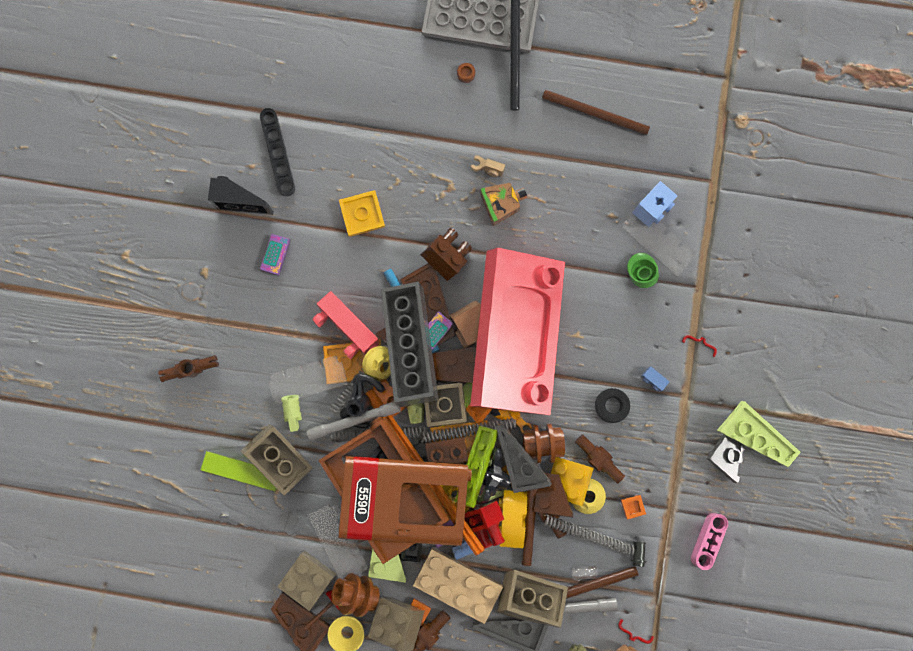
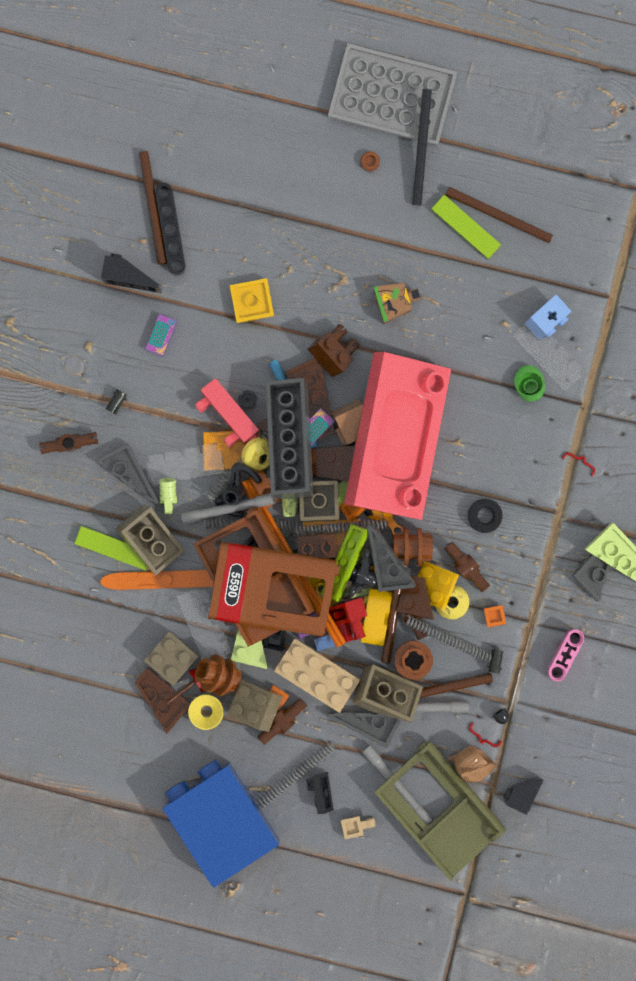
camera: 10 degrees right, 5 degrees up
tan plate [471,156,505,177] -> none
clear pin [571,565,597,582] -> none
medium blue piece [641,366,669,392] -> none
none -> dark grey wing [95,443,160,505]
none -> orange piece [100,570,214,590]
none -> pearl dark grey pin [105,389,127,415]
none -> reddish brown piece [139,151,167,265]
none -> black plate [238,390,257,409]
none -> dark orange piece [394,640,433,679]
none -> lime tile [431,195,501,259]
none -> black hinge [492,708,509,724]

